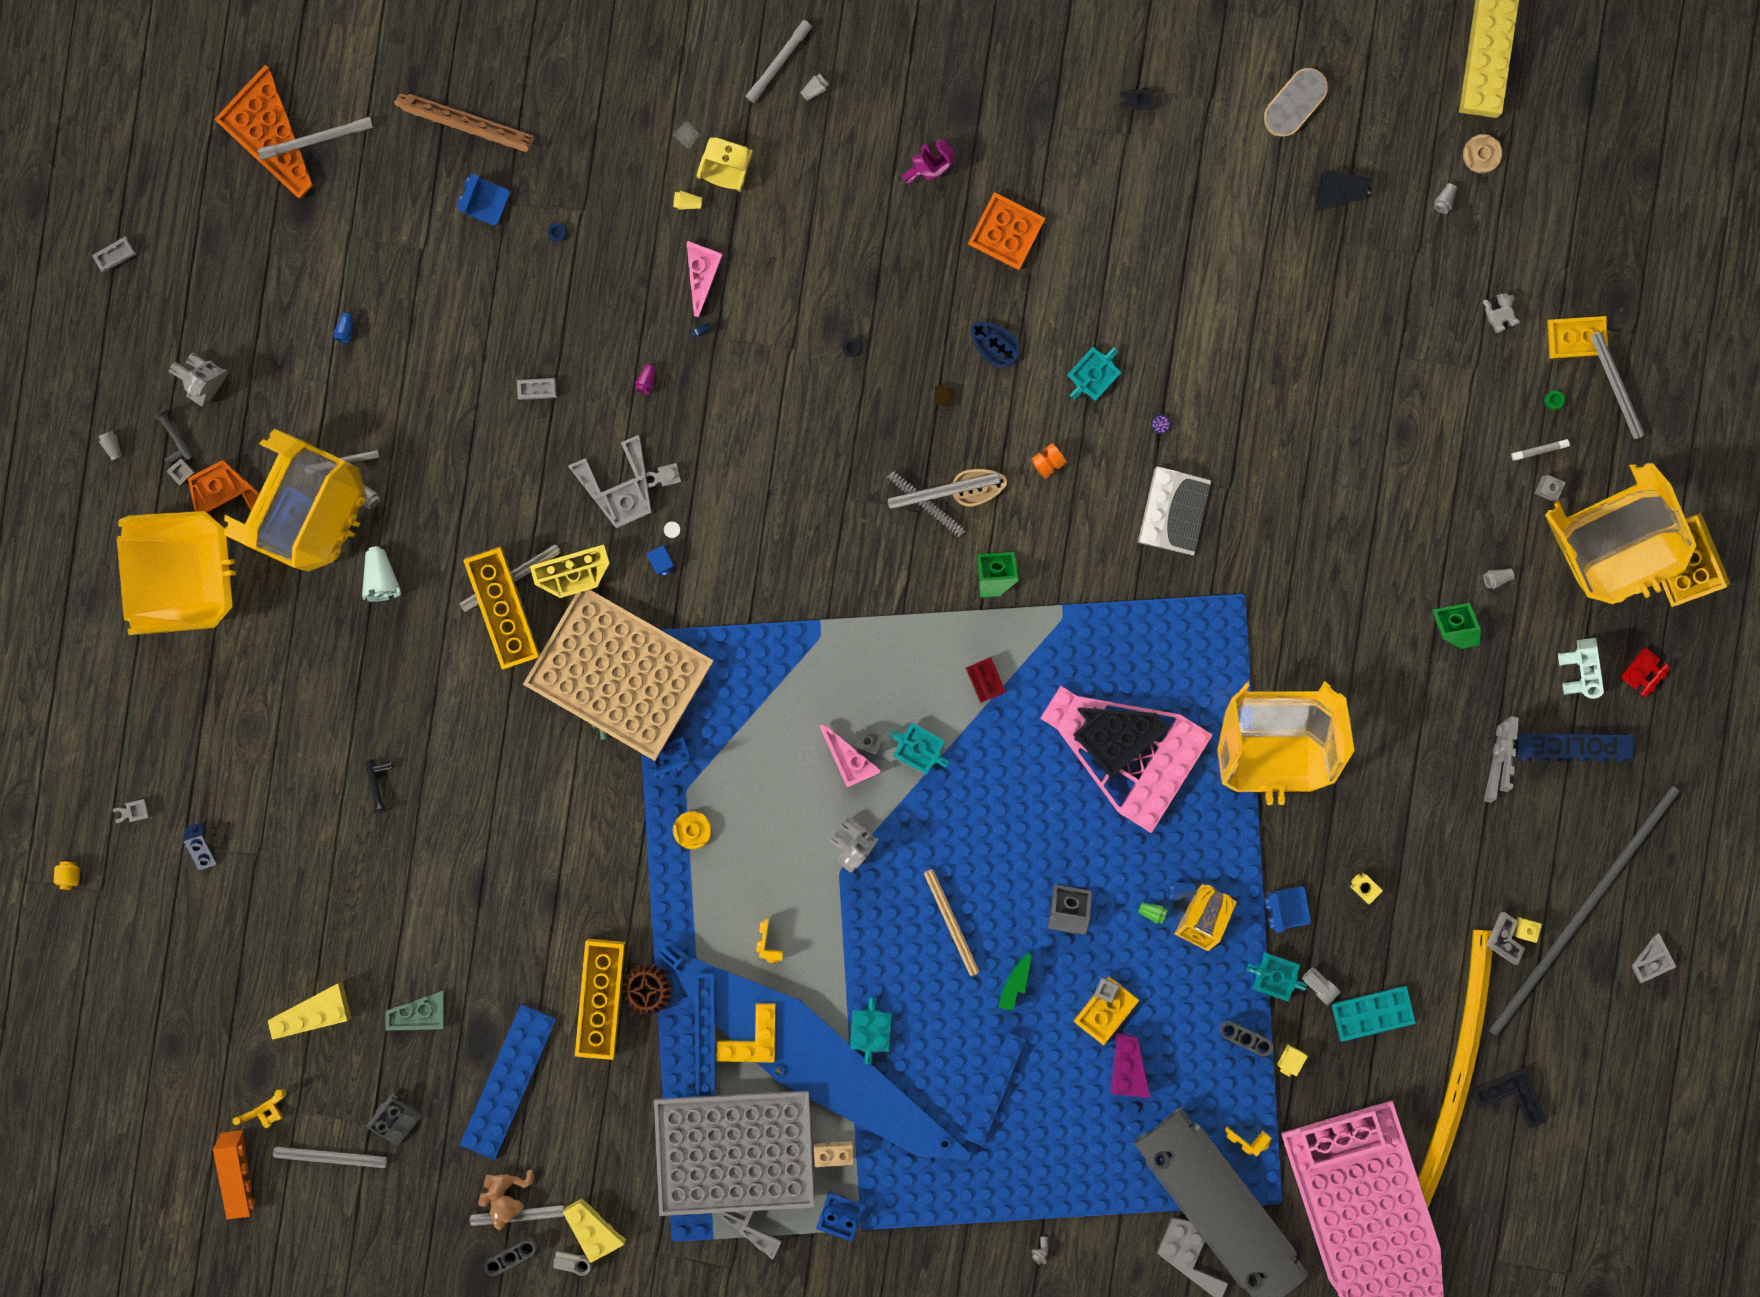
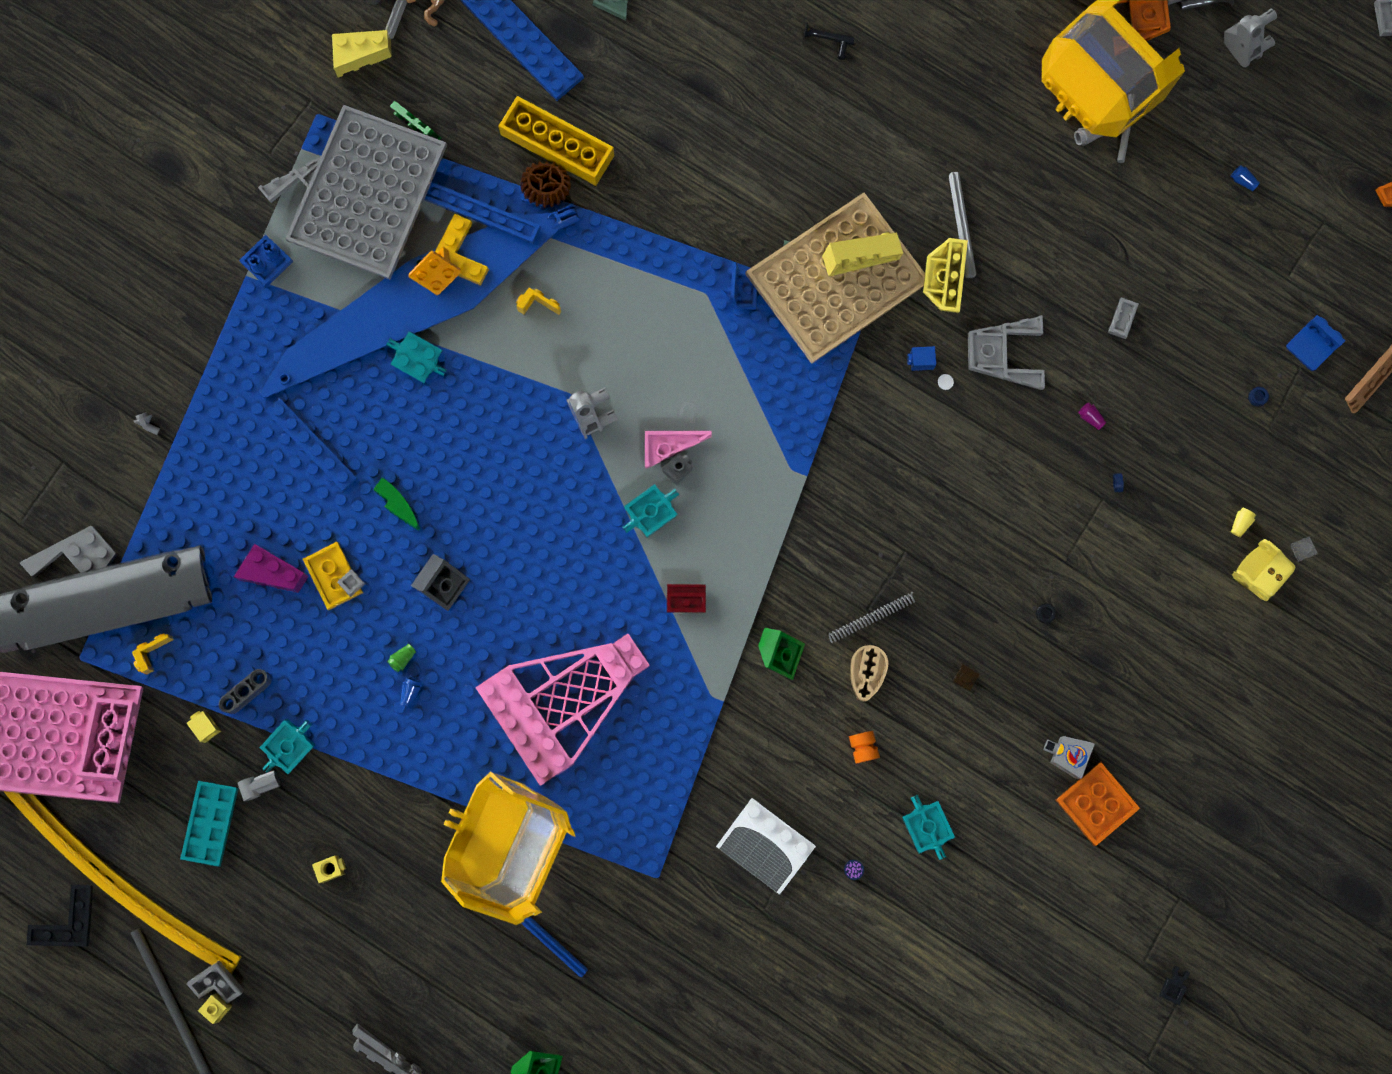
camera: 115 degrees right, 10 degrees down
light aqua cone [362,546,401,602] -> none
yellow brick [463,546,540,669] -> none
light grey piece [553,1251,593,1276] -> none
light grey plate [645,463,681,488] -> none
yellow tile [673,811,711,849] -> none
bright pink wing [687,241,723,318] -> none
light grey piece [745,20,812,103] -> none
light grey cone [800,74,830,101] -> none
tan brick [814,1141,854,1167] -> none
light grey axle [888,473,1000,509] -> none
magenta piece [902,139,955,185] -> none
tan axle [924,869,979,976] -> none
dark blue piece [970,322,1019,368] -> none
black wing [1073,707,1169,778] -> none
yellow slope [1175,884,1237,951] -> none
blue bracket [1265,886,1311,933] -> none
none -> green wing [390,101,441,140]
none -> light orange bracket [409,247,461,295]
none -> blue axle [521,917,588,977]
none -> light yellow wedge [822,232,903,277]
none -> light grey torso [1043,736,1095,779]

